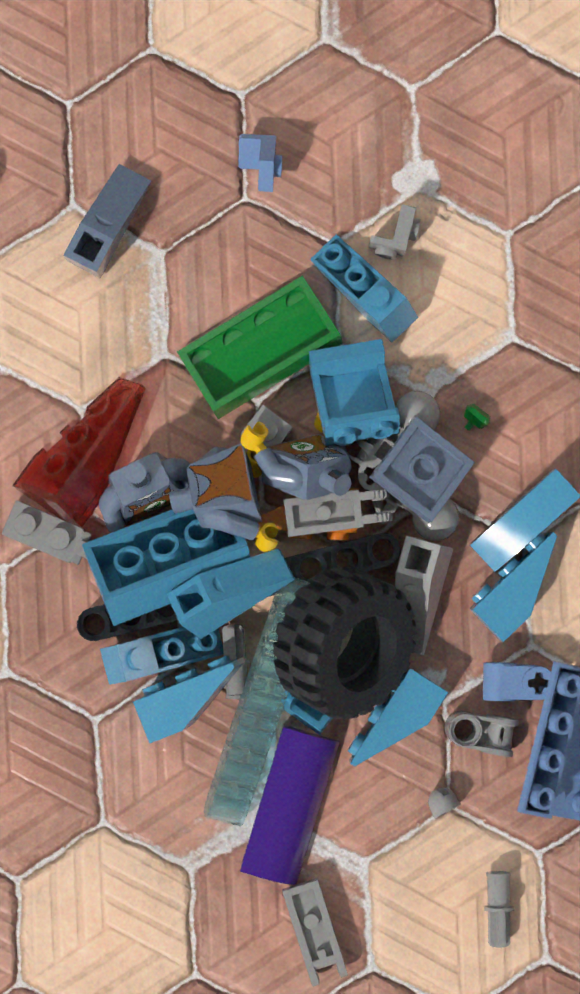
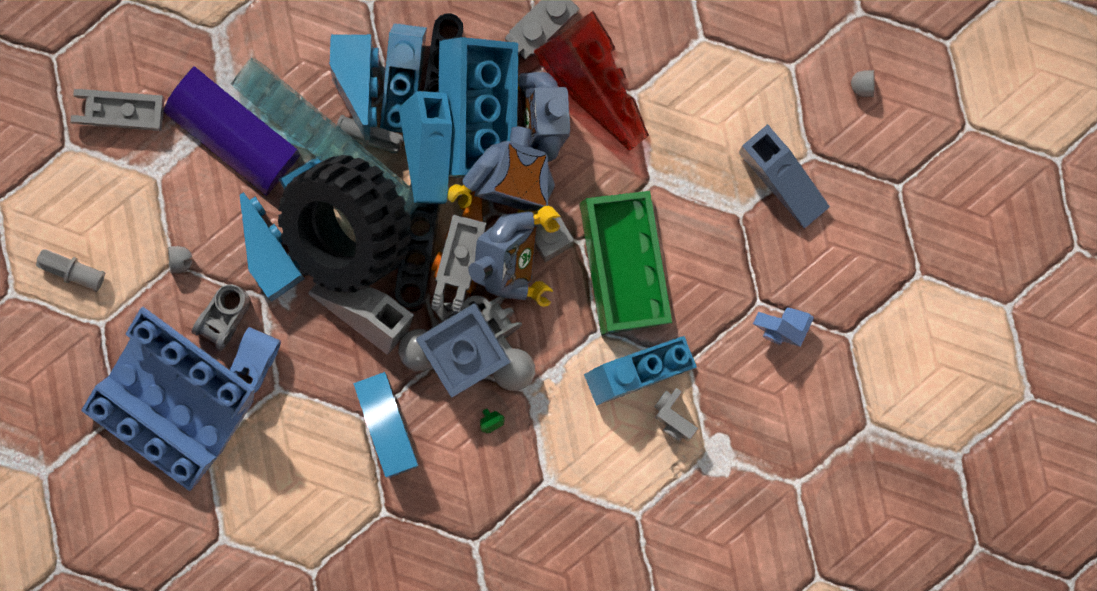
camera: 110 degrees right, 5 degrees down
dark azure panel [309,339,400,446] -> none
dark azure slope [469,532,557,642] -> none

